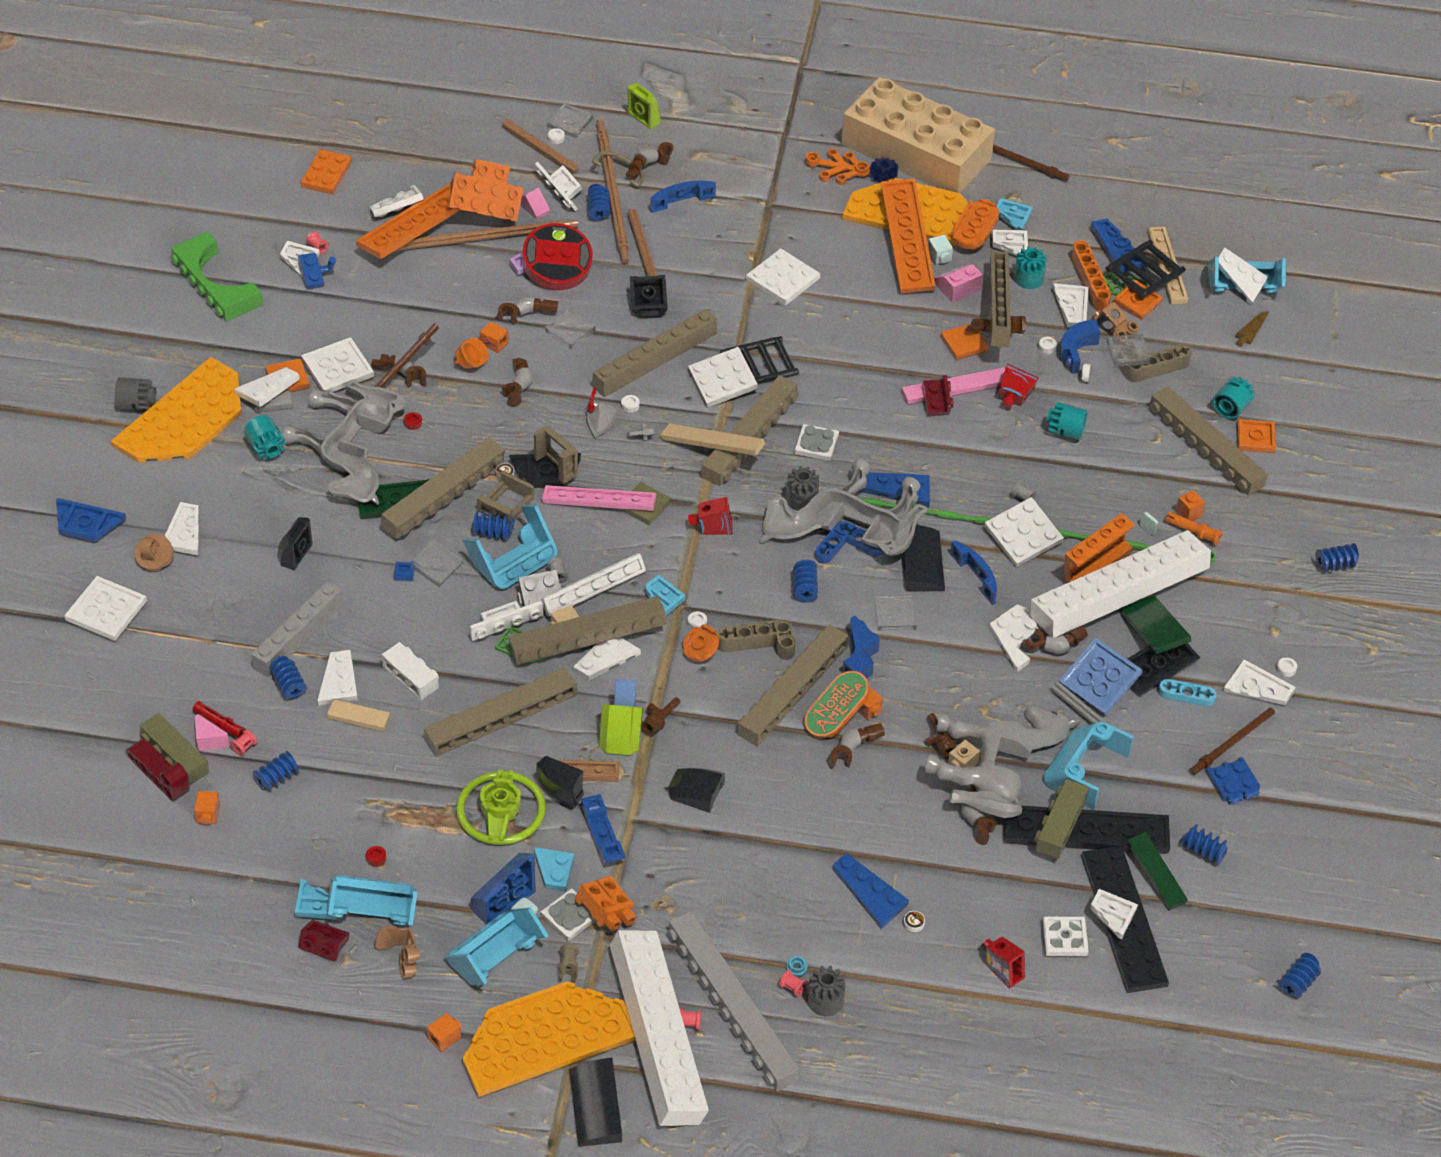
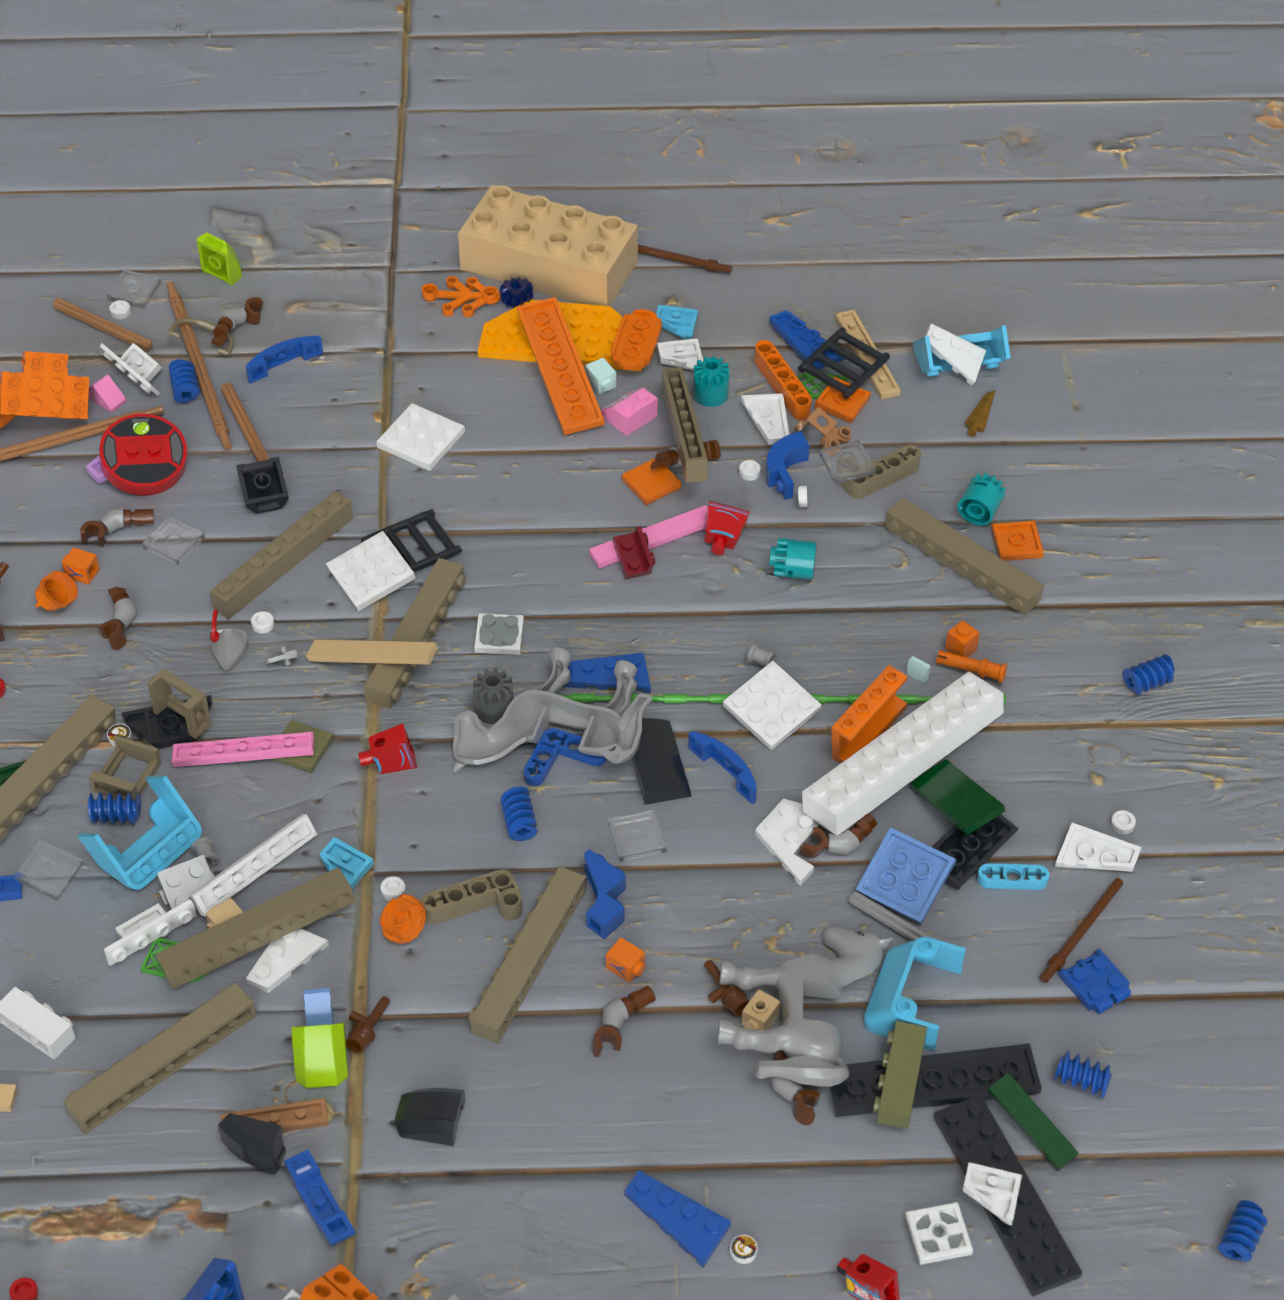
camera: 10 degrees left, 0 degrees up
lime piece [456,770,546,845] -> none
medium azure wing [535,847,574,892] -> none
tile [805,671,870,739] -> none

